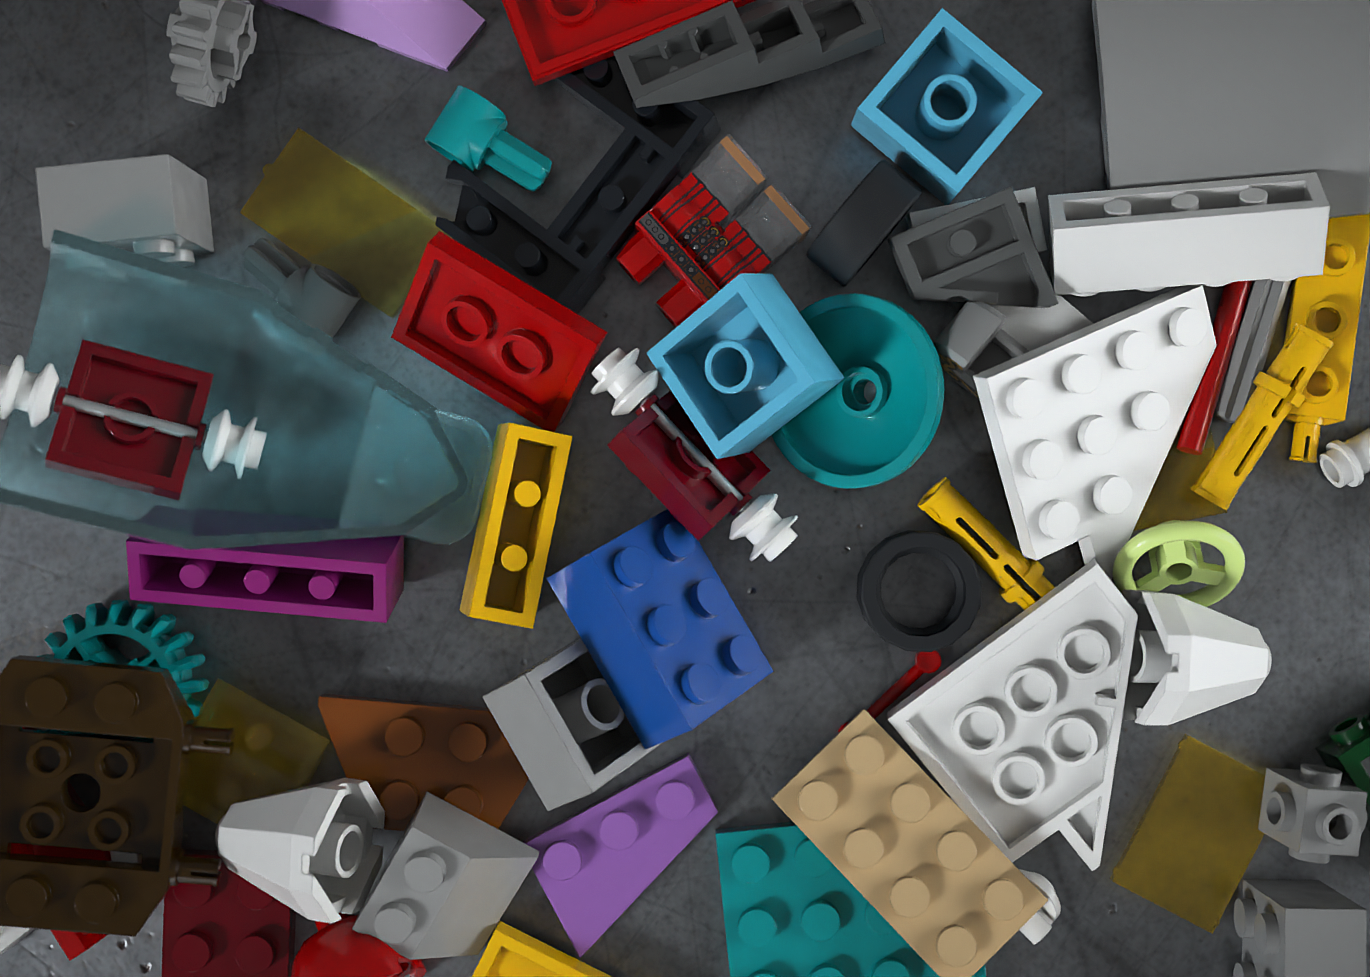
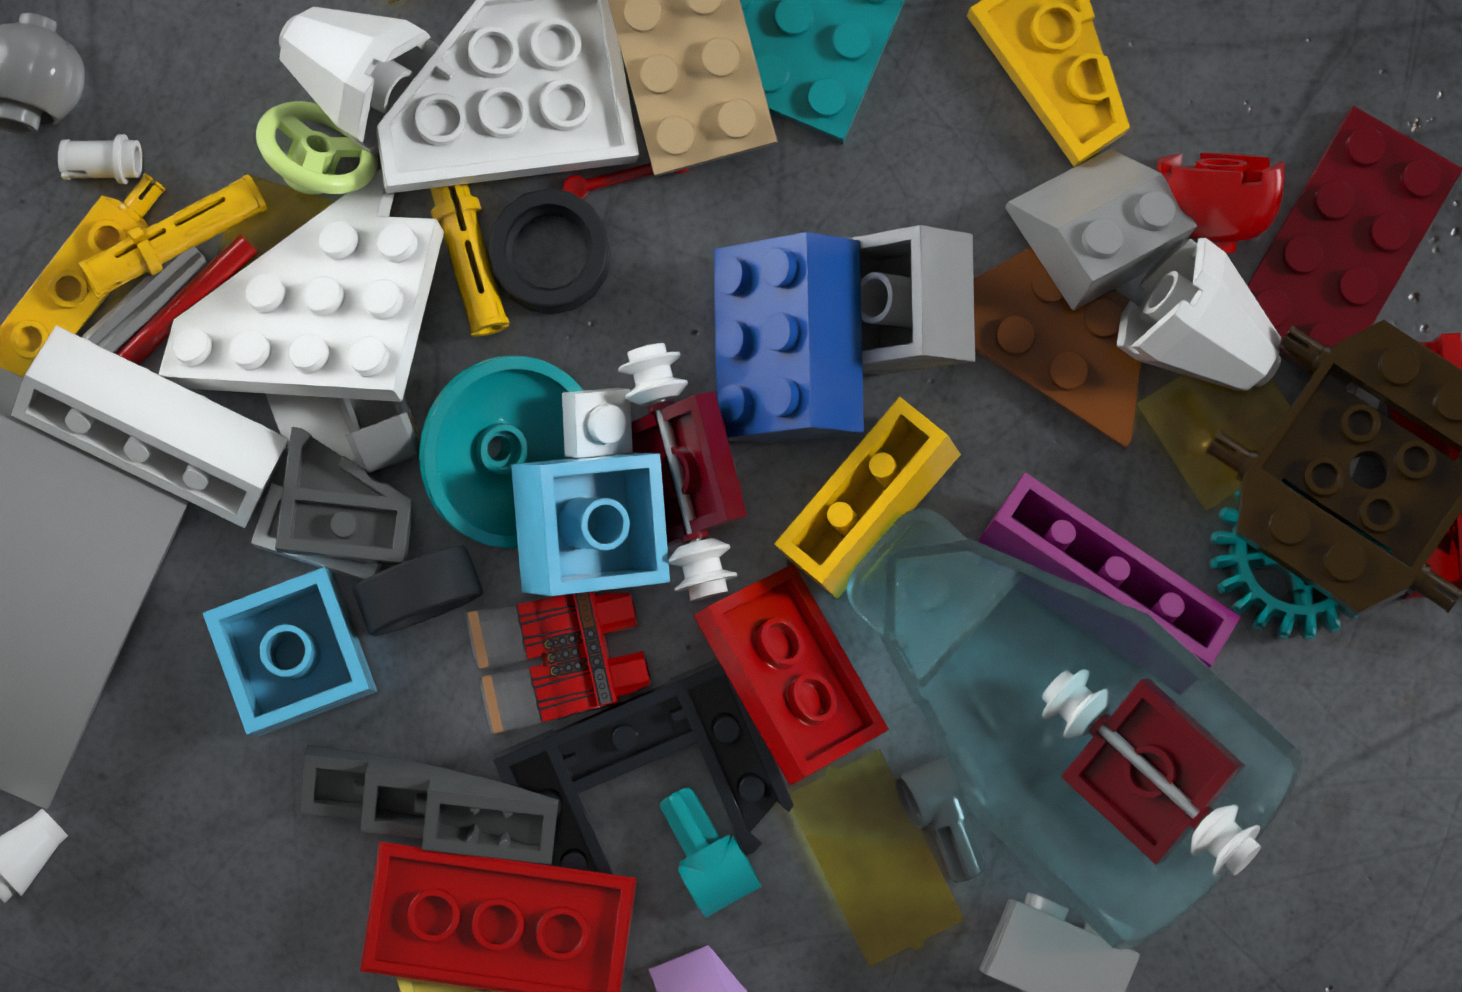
camera: 145 degrees left, 5 degrees down
medium lavender wing [522,753,718,958] -> none
none -> white plate [562,388,633,458]

